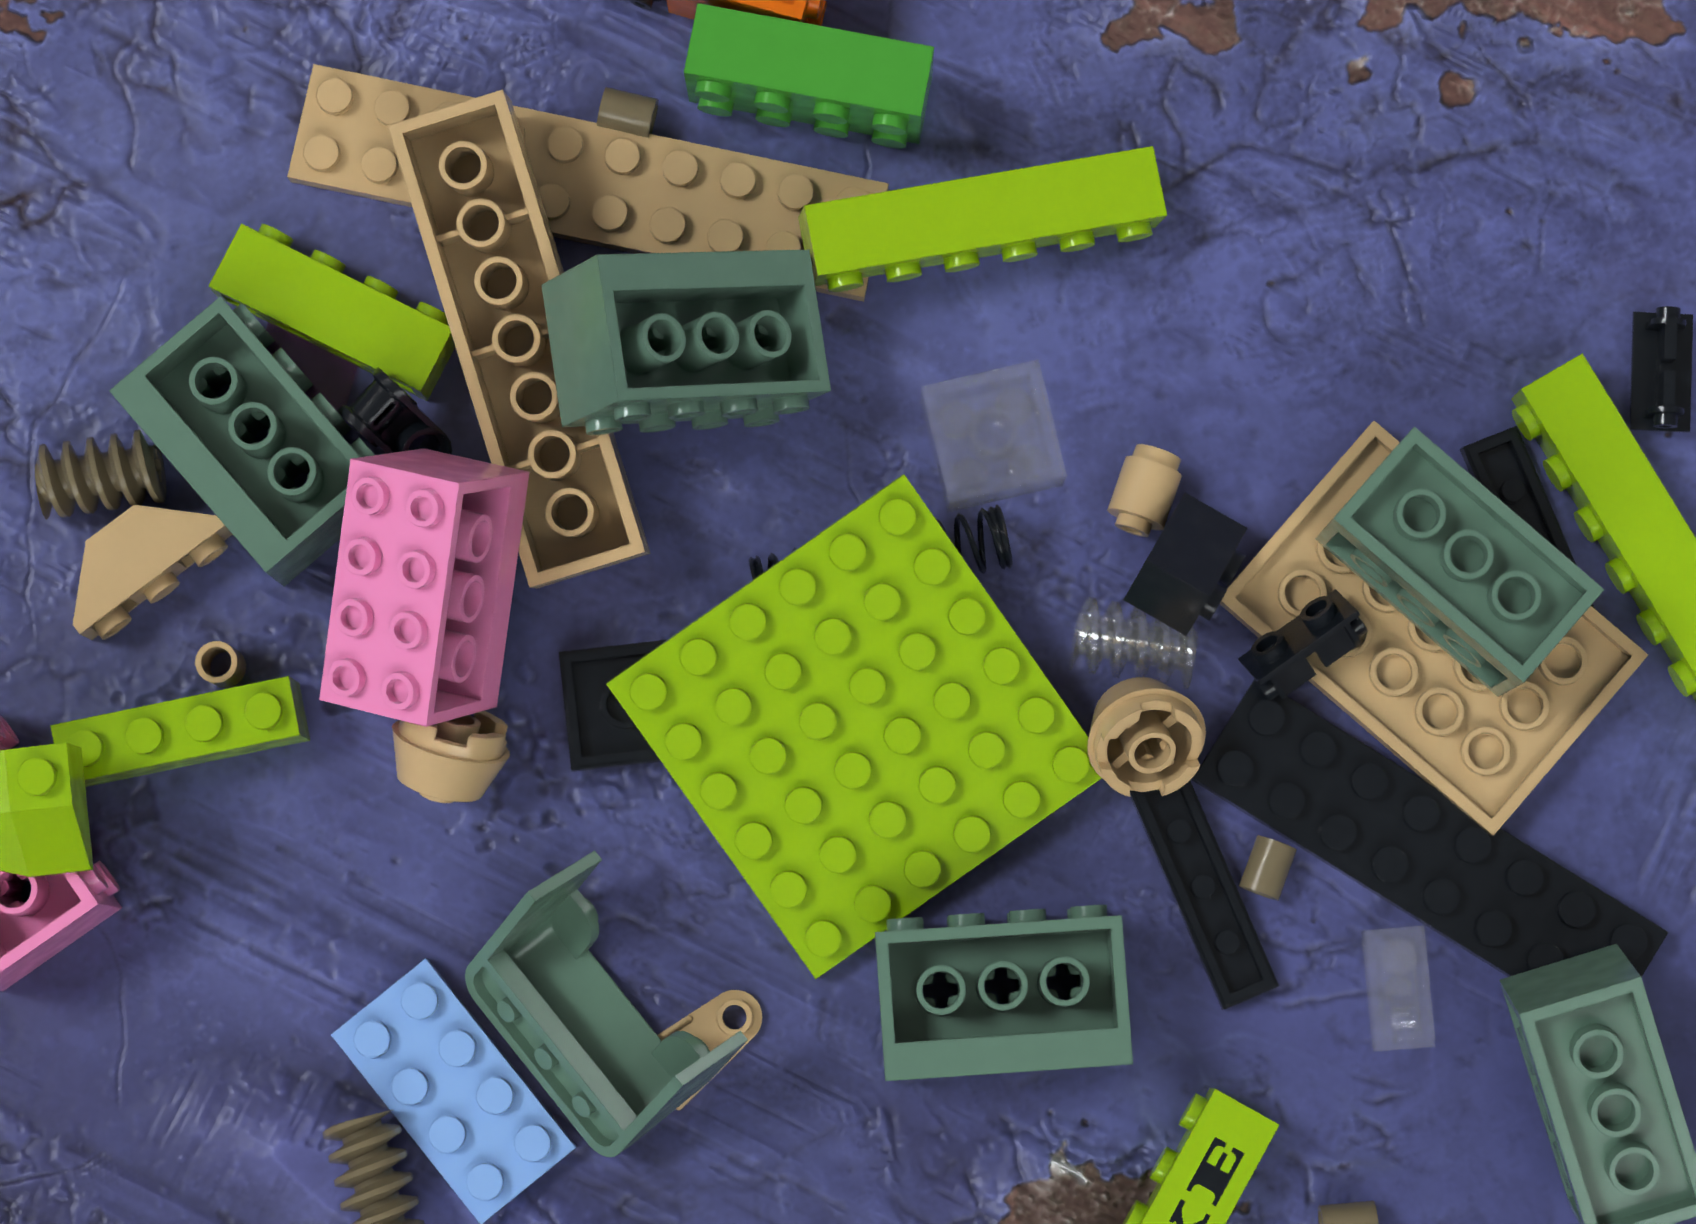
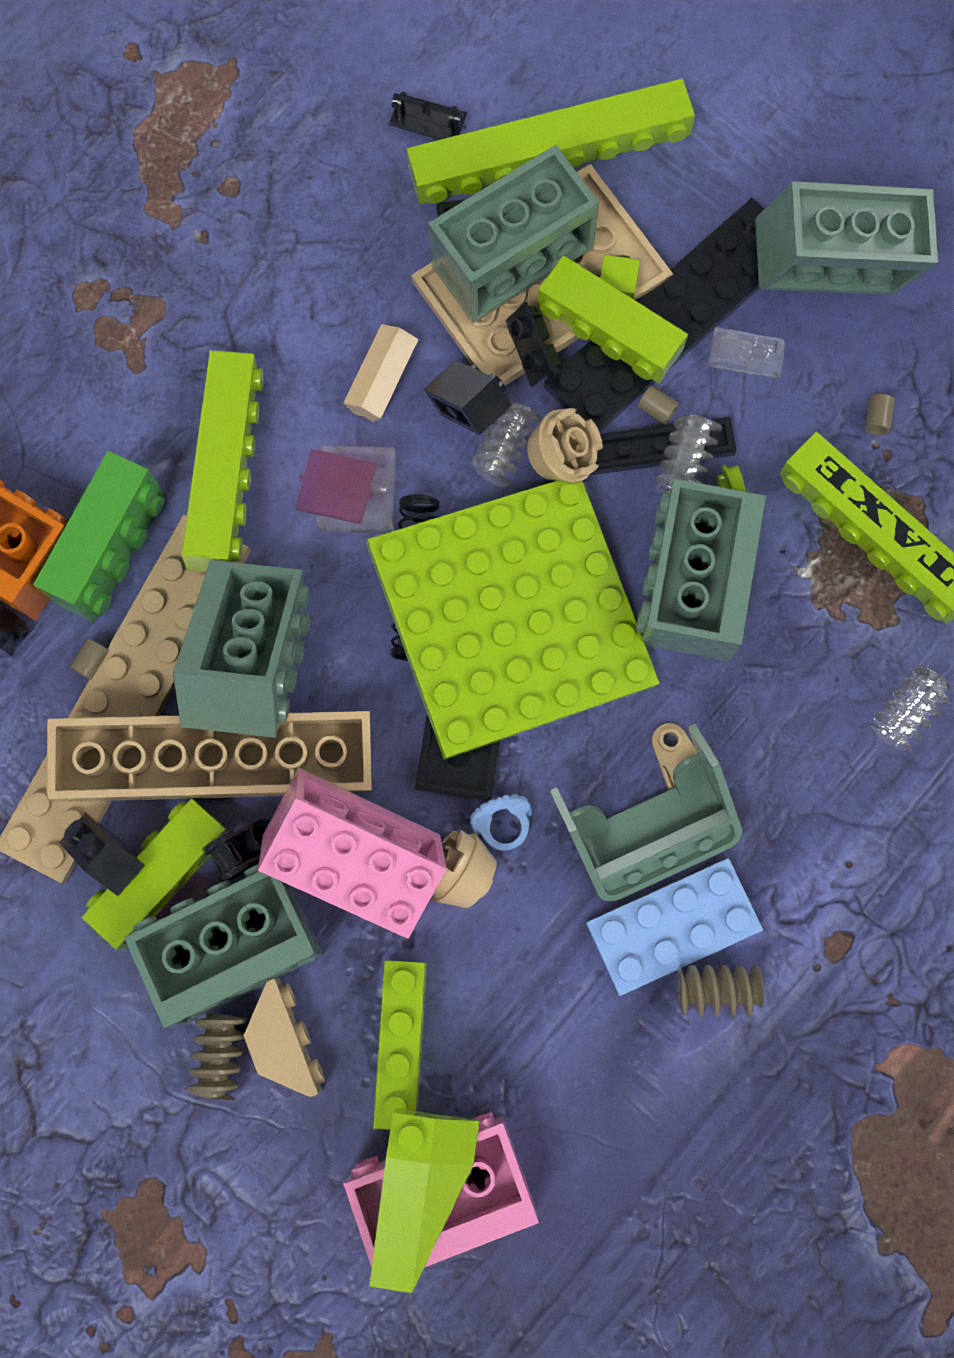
camera: 75 degrees left, 5 degrees down
tan hinge [195,641,246,688] -> none
tan brick [1107,444,1182,537] -> none
none -> black brick [59,812,145,896]
none -> clear pink piece [295,449,377,524]
none -> tan piece [344,324,419,422]
none -> light blue piece [470,794,533,851]
none -> lime brick [537,255,688,384]
none -> lime tile [600,255,640,299]
none -> clear piece [654,414,722,491]
none -> lime plate [716,465,745,492]

